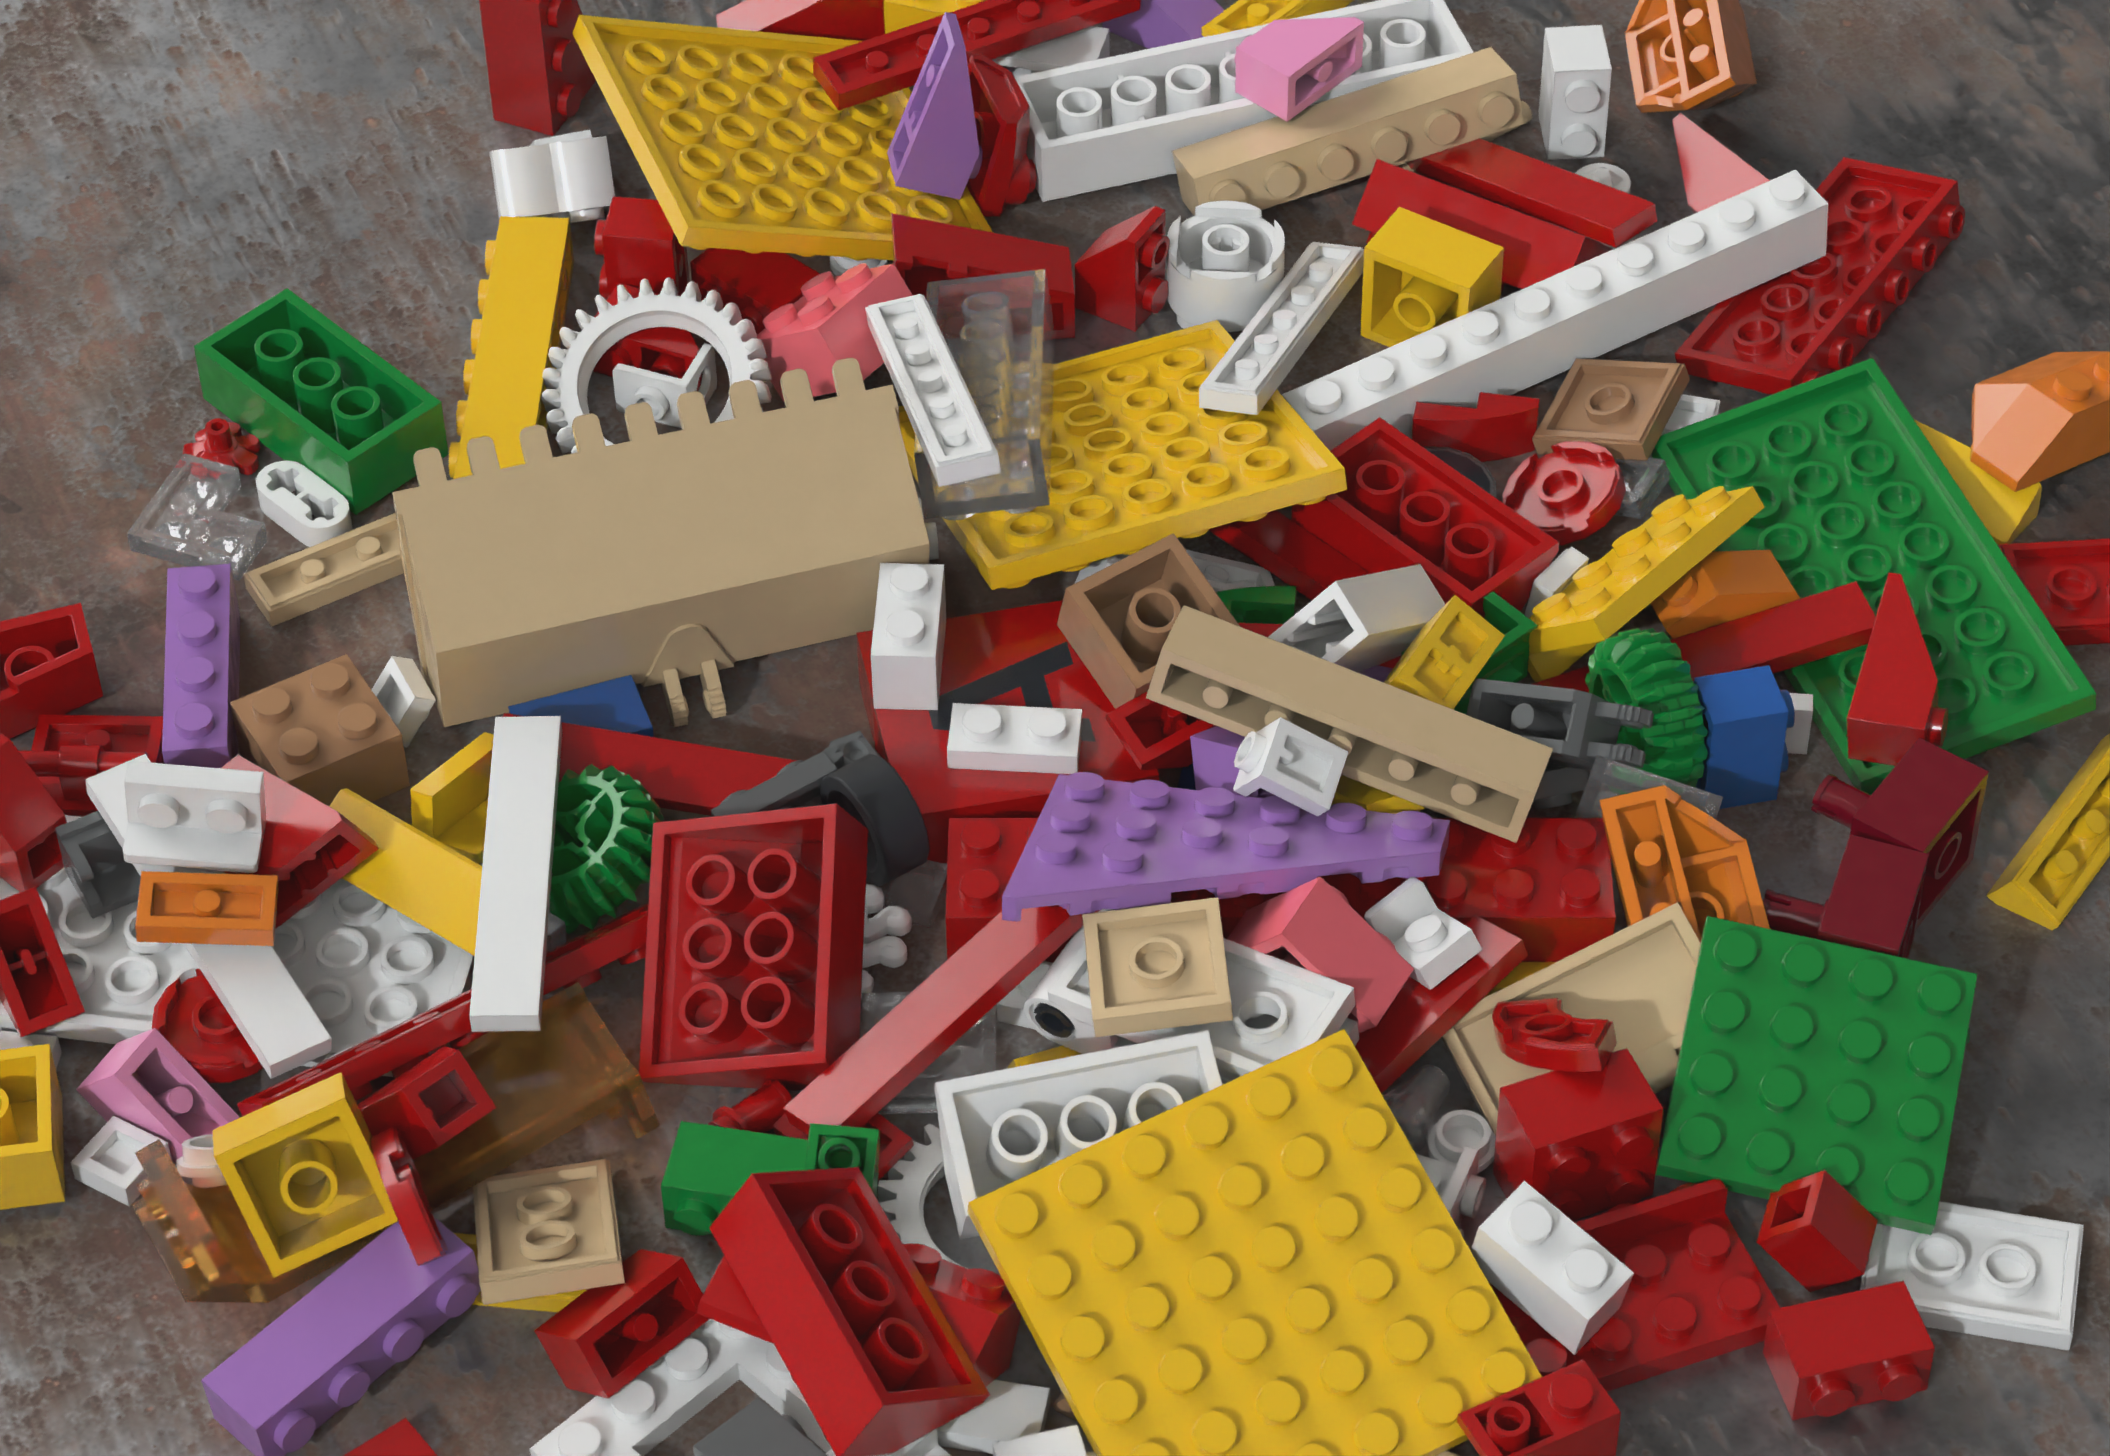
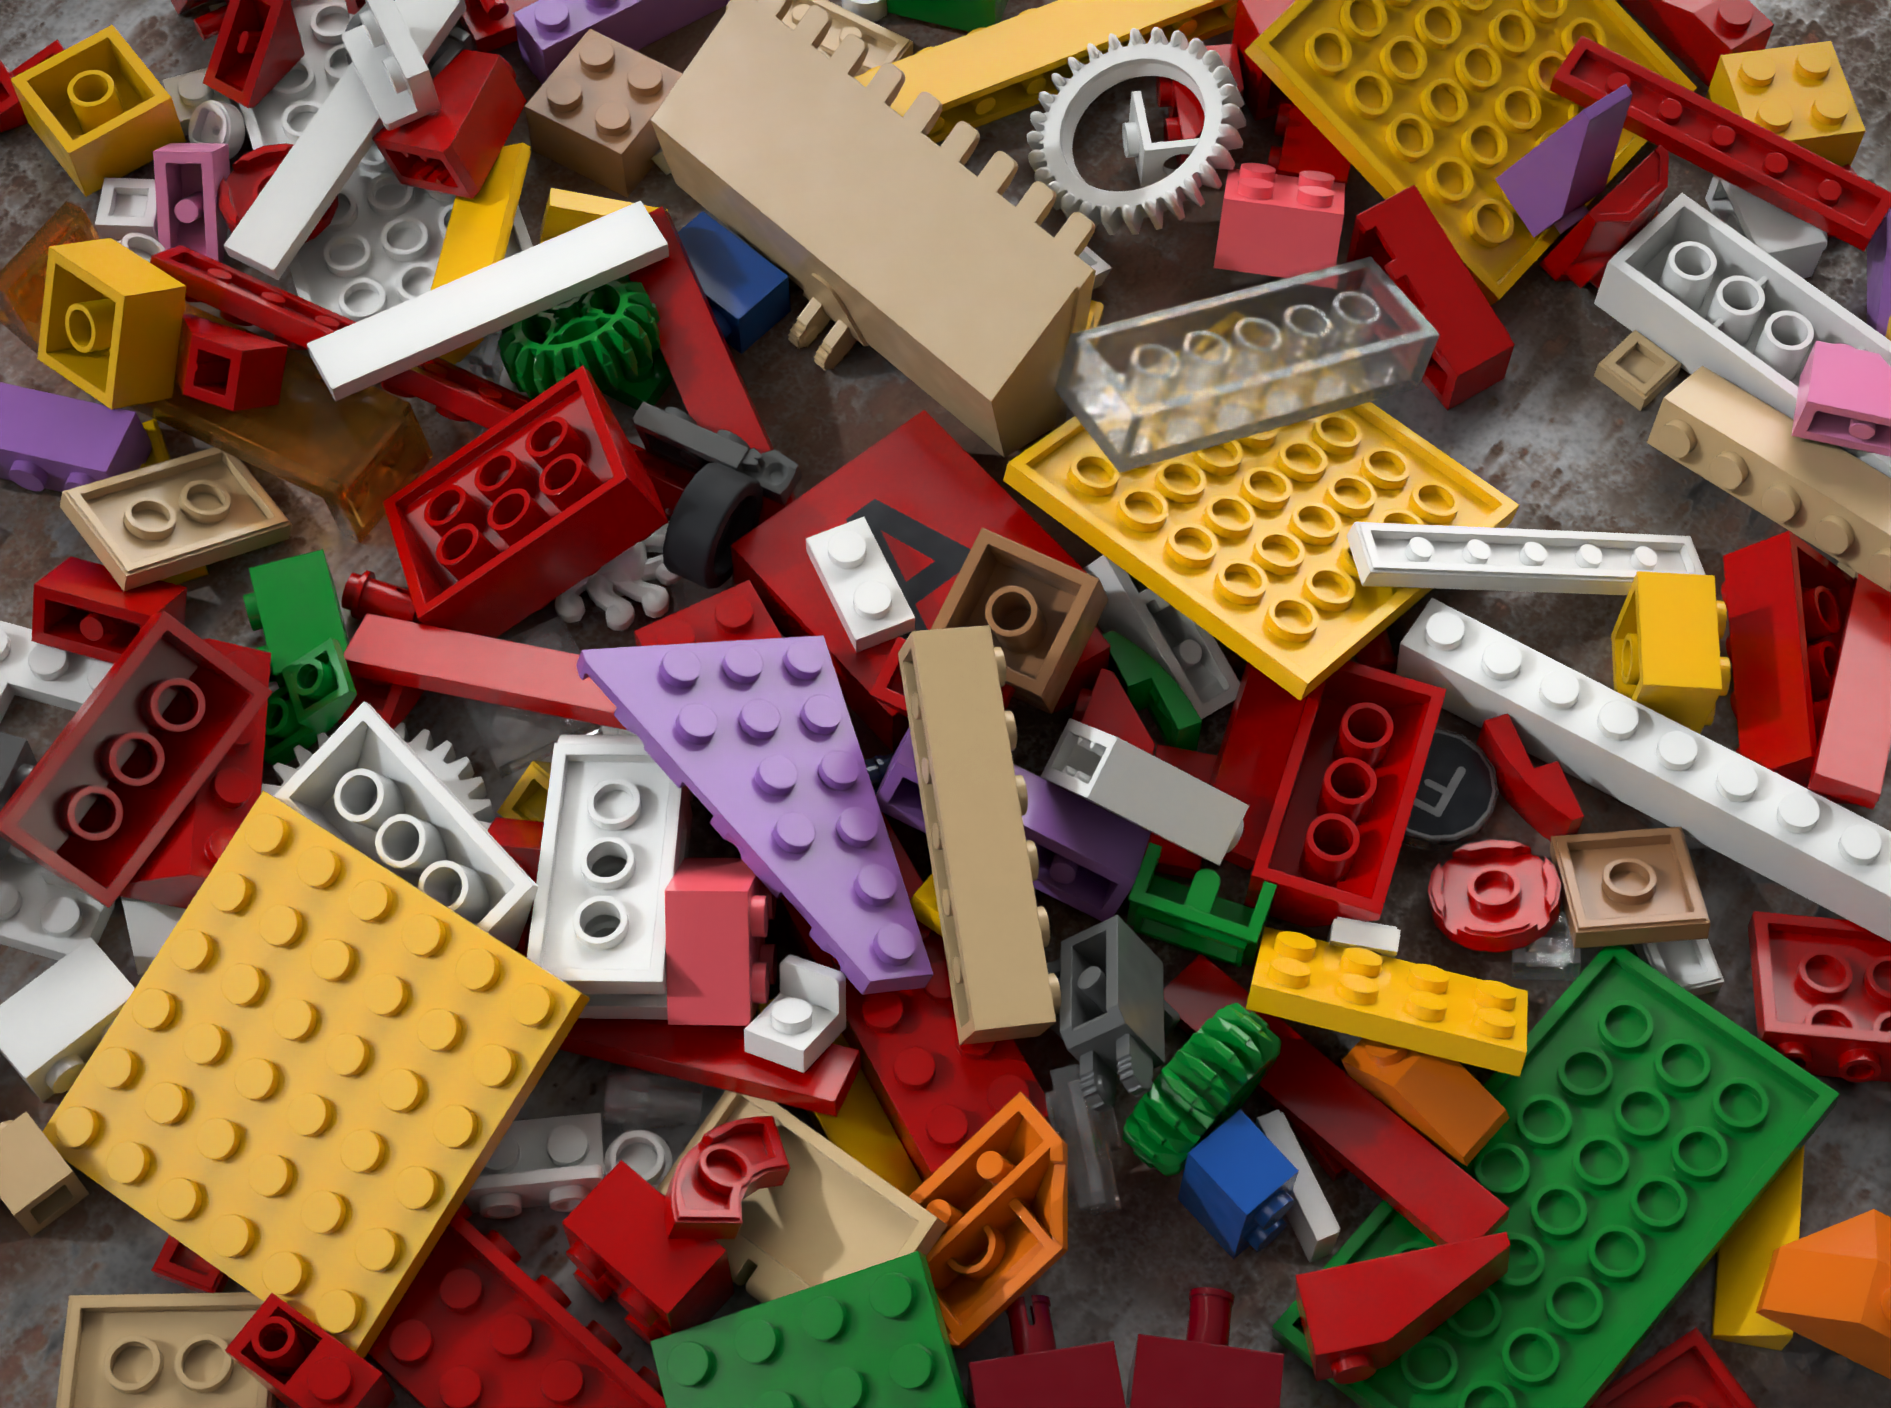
camera: 60 degrees right, 15 degrees up
orange plate [135,871,278,946] -> none
red tile [370,1127,448,1266] -> none
white tile [865,294,1001,487] -> none
white brick [871,563,946,710] -> none
red slope [1075,206,1170,332] -> none
tan plate [1082,897,1233,1037] -> none
white brick [1167,201,1285,332] -> none
white bracket [1233,717,1348,816] -> none
yellow hinge [1383,595,1505,710] -> none
white brick [1471,1181,1634,1355] -> none
none -> white tile [188,100,245,159]
none -> tan tile [1594,330,1682,411]

